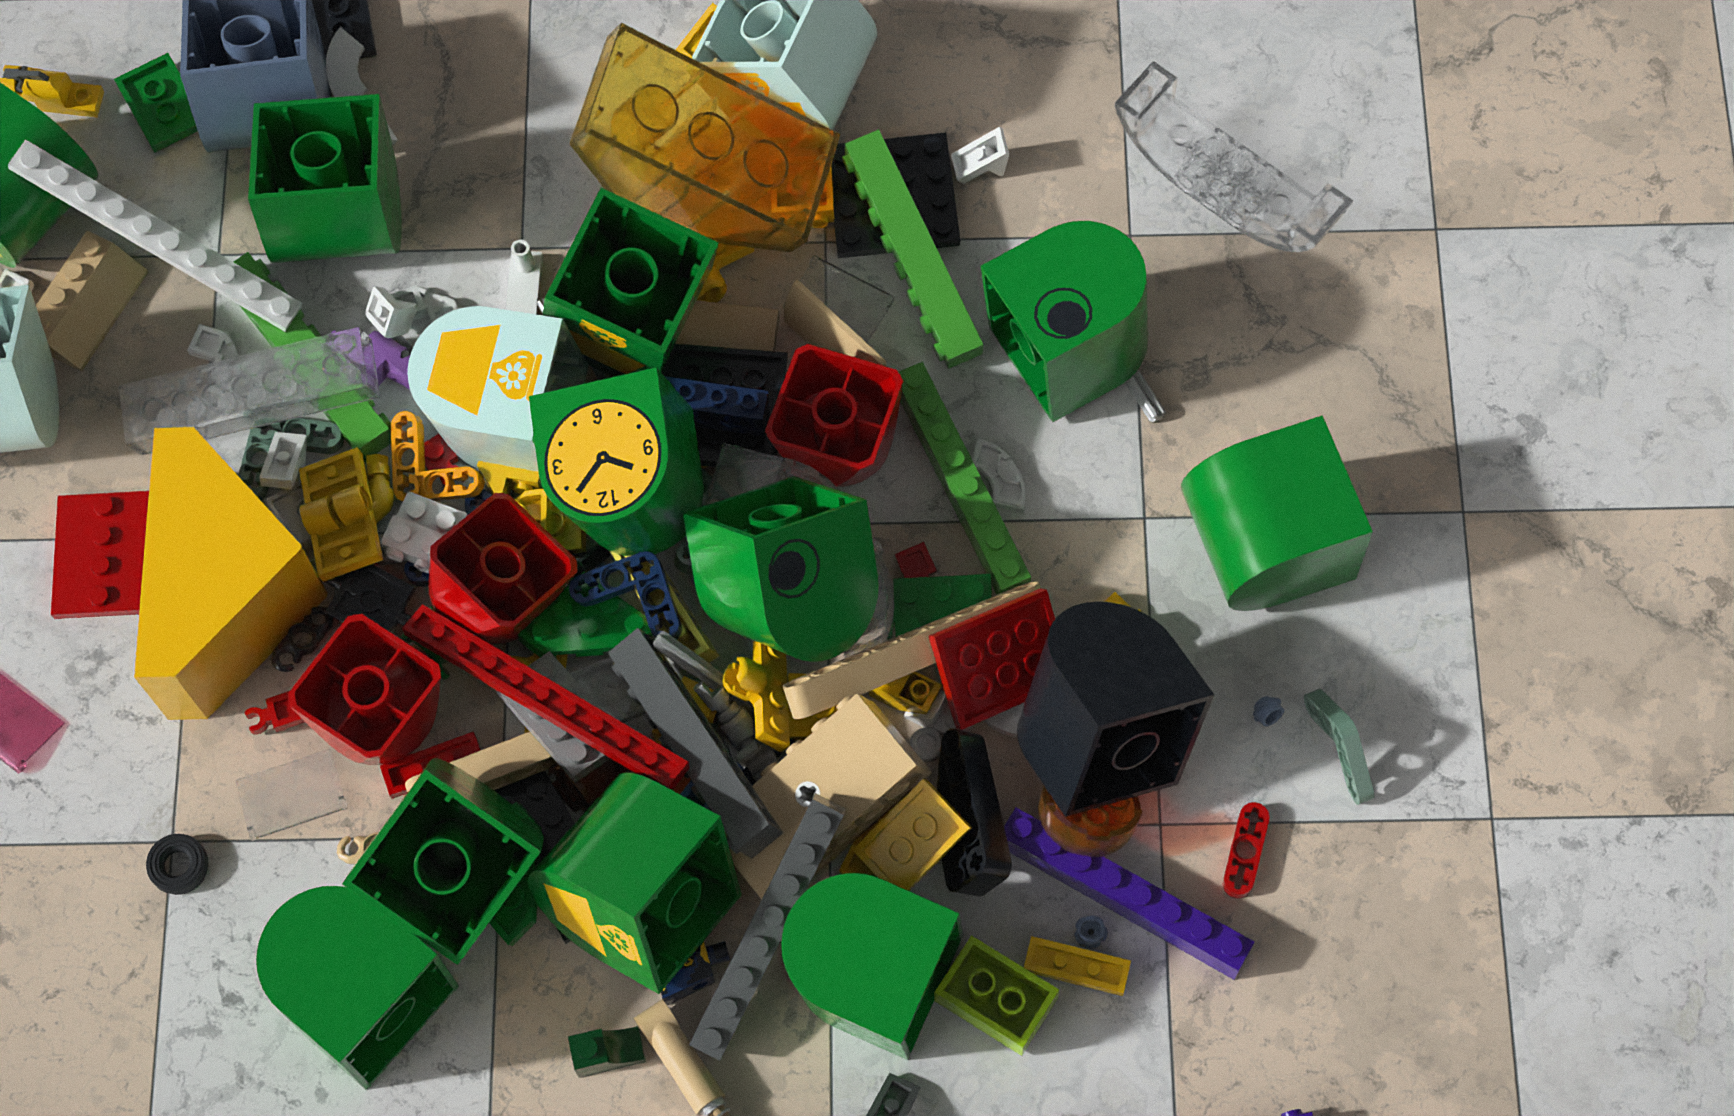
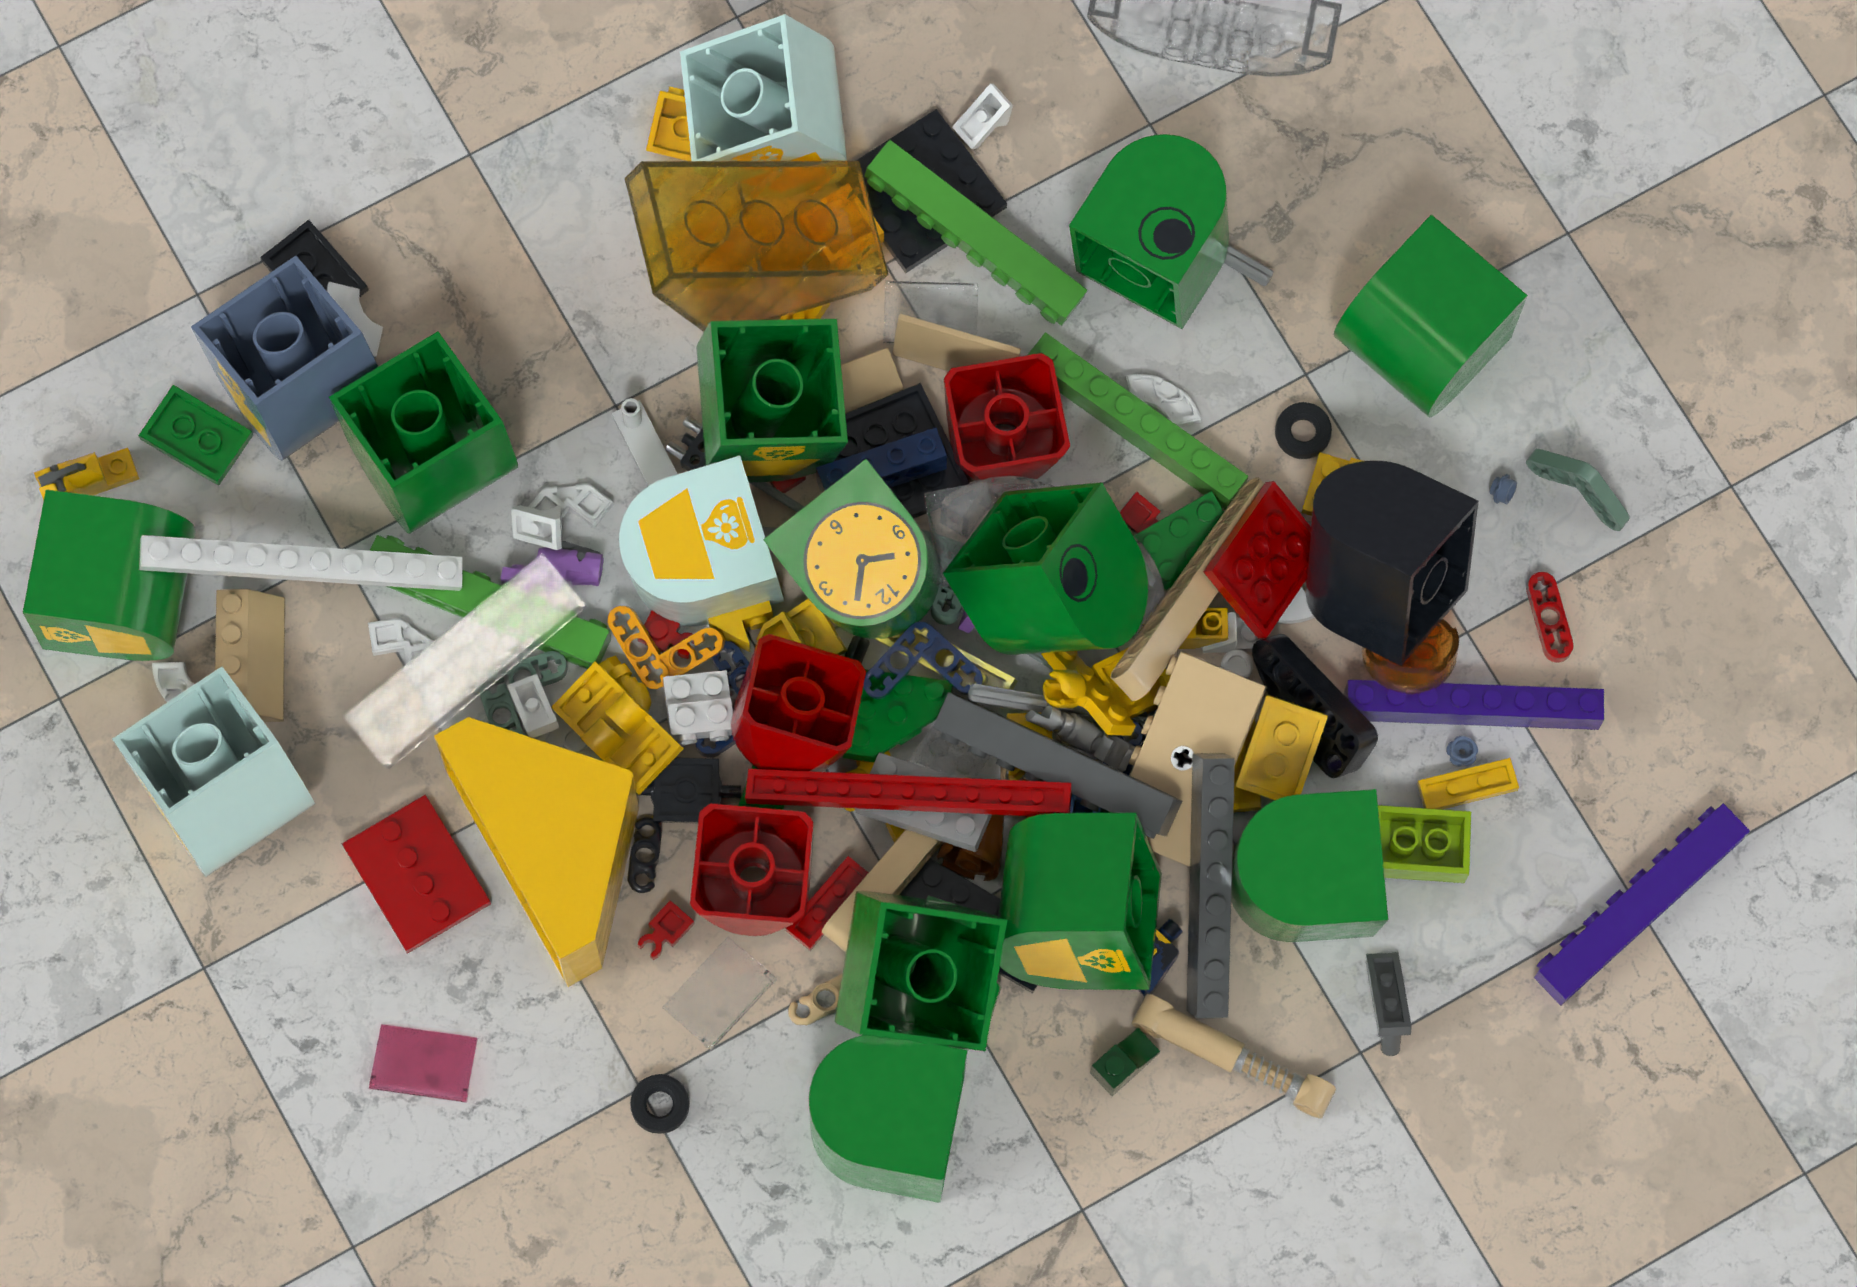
camera: 35 degrees left, 5 degrees up
none -> black tyre [1275,402,1332,459]

